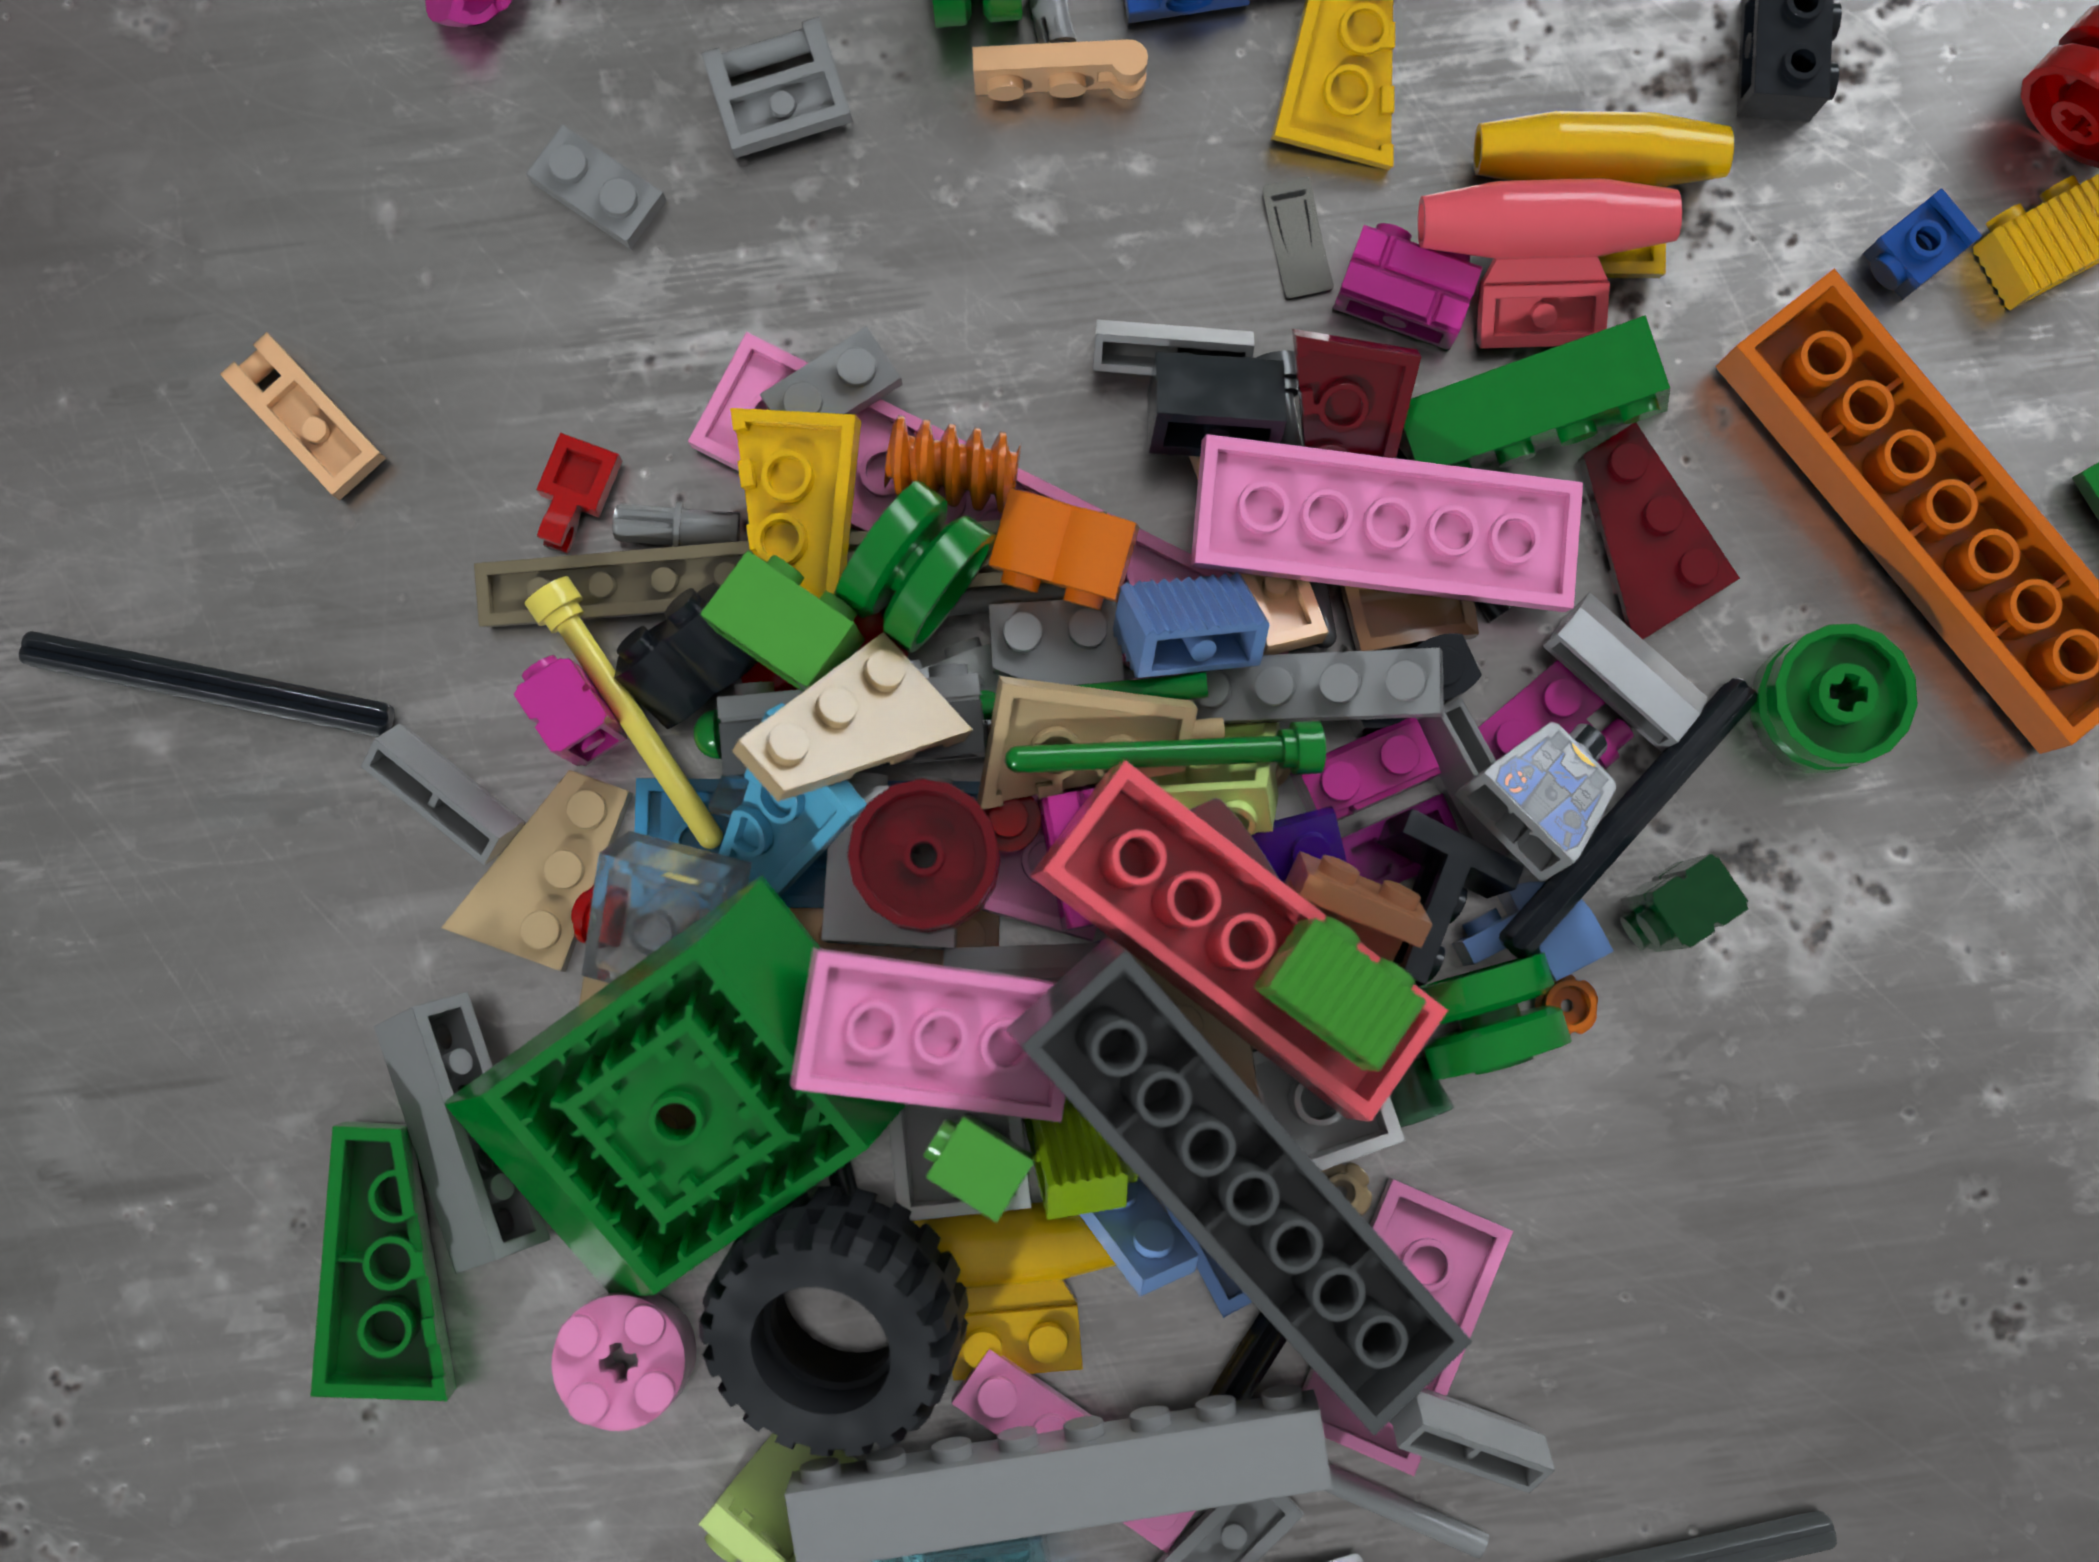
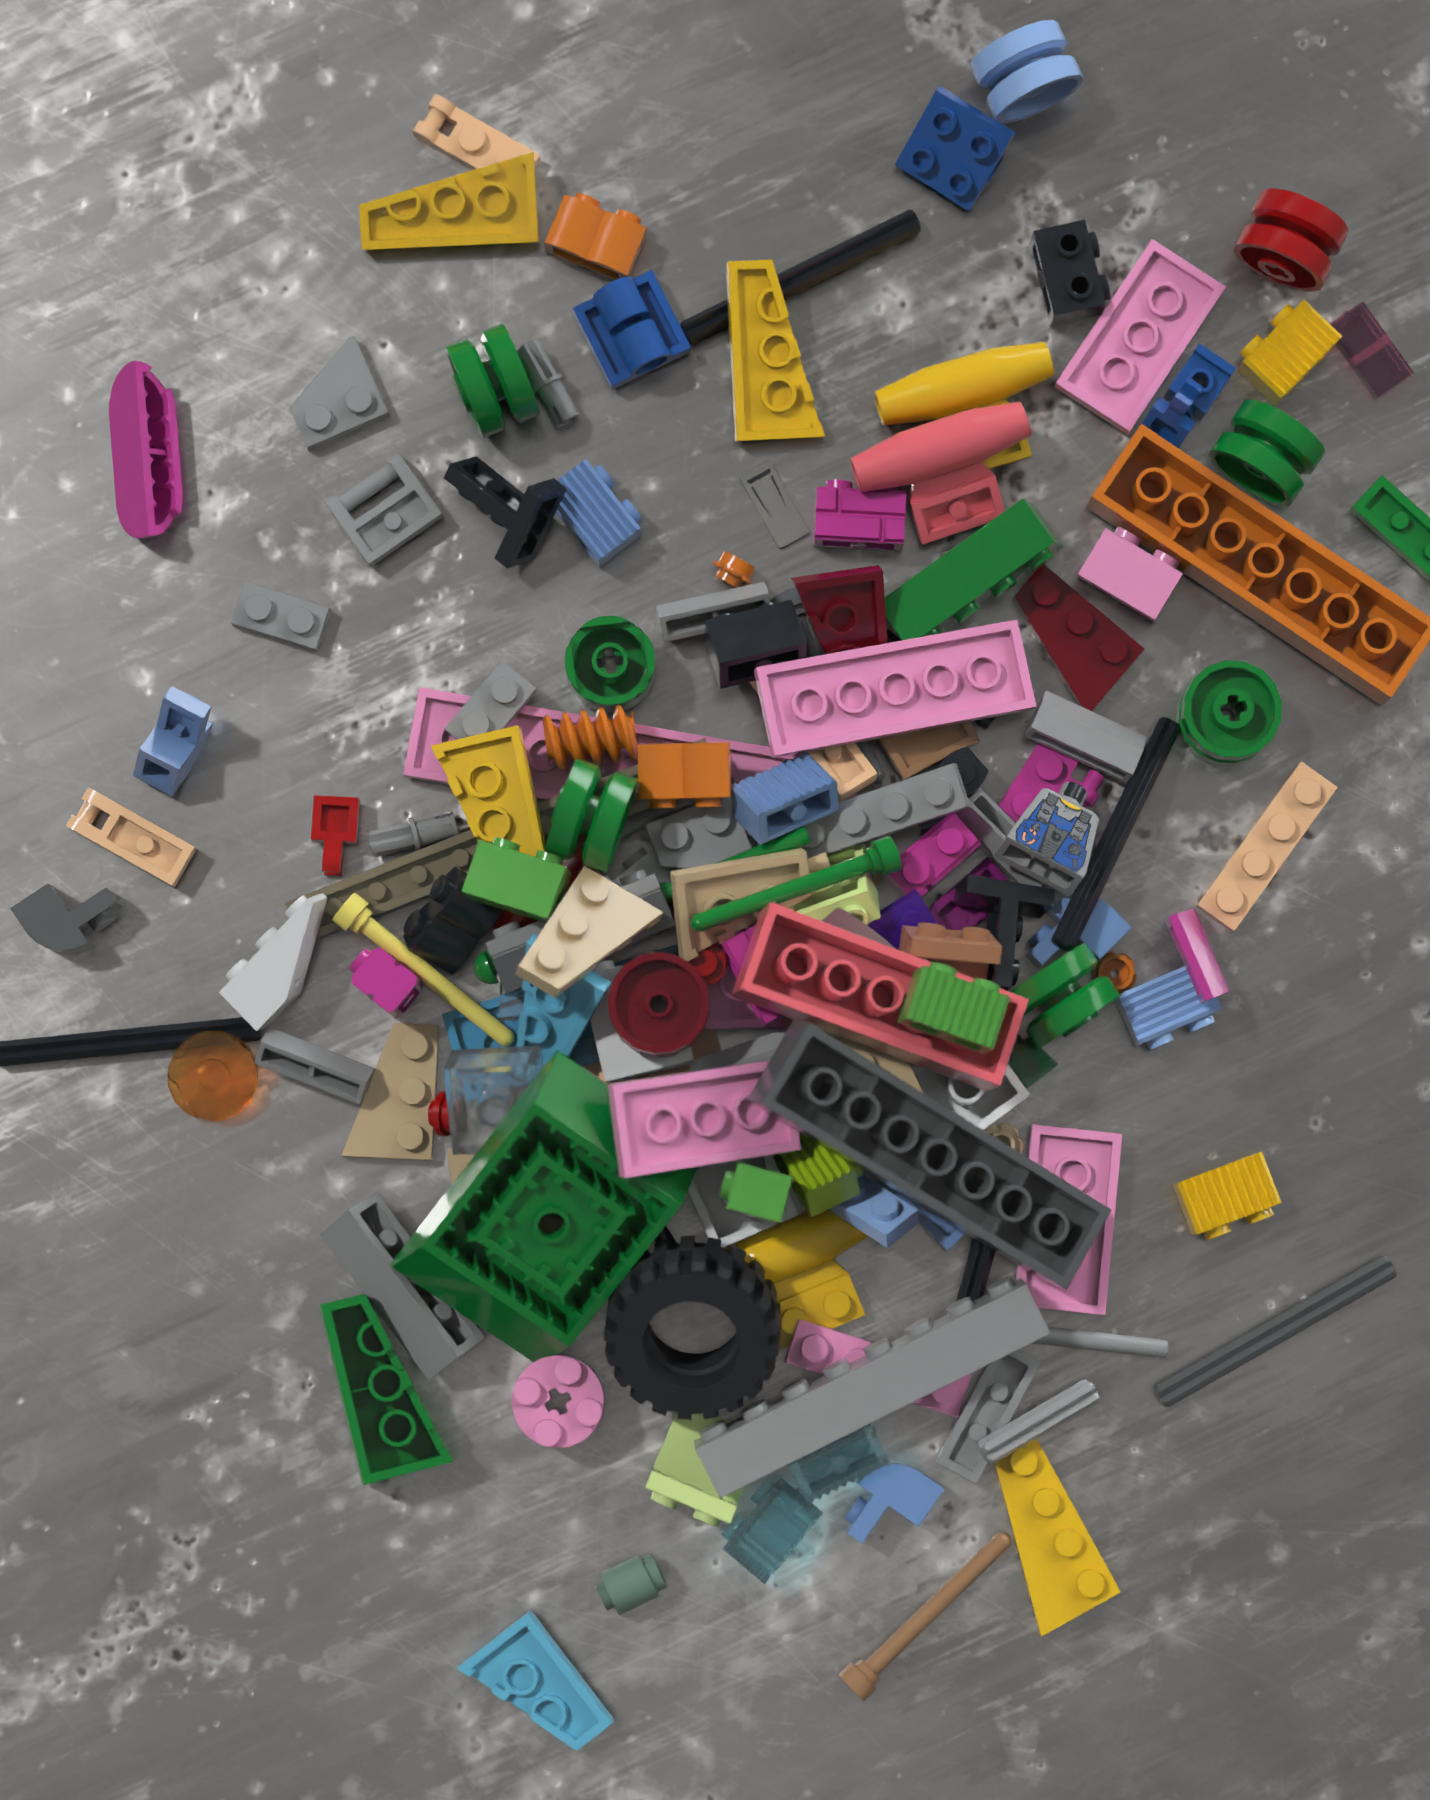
camera: 20 degrees left, 0 degrees up
light nougat plate [972,39,1148,101] -> none
light grey piece [1389,1388,1555,1493] -> none
dark green brick [1620,854,1748,952] -> none
none -> dark grey brick [10,883,123,954]
none -> medium blue brick [133,686,213,796]
none -> clear orange tile [168,1031,258,1121]
none -> white slope [219,893,327,1031]
none -> black bracket [444,456,567,568]
none -> medium blue brick [556,459,643,568]
none -> green brick [565,616,655,713]
none -> orange plate [713,551,755,588]
none -> bright pink plate [1054,239,1226,435]
none -> bright pink brick [1078,526,1183,623]
none -> light blue brick [1114,966,1222,1051]
none -> blue plate [1142,377,1203,448]
none -> dark pink slope [1165,909,1231,1004]
none -> yellow brick [1173,1152,1282,1240]
none -> light nougat plate [1195,761,1338,933]
none -> green wheel [1208,399,1326,507]

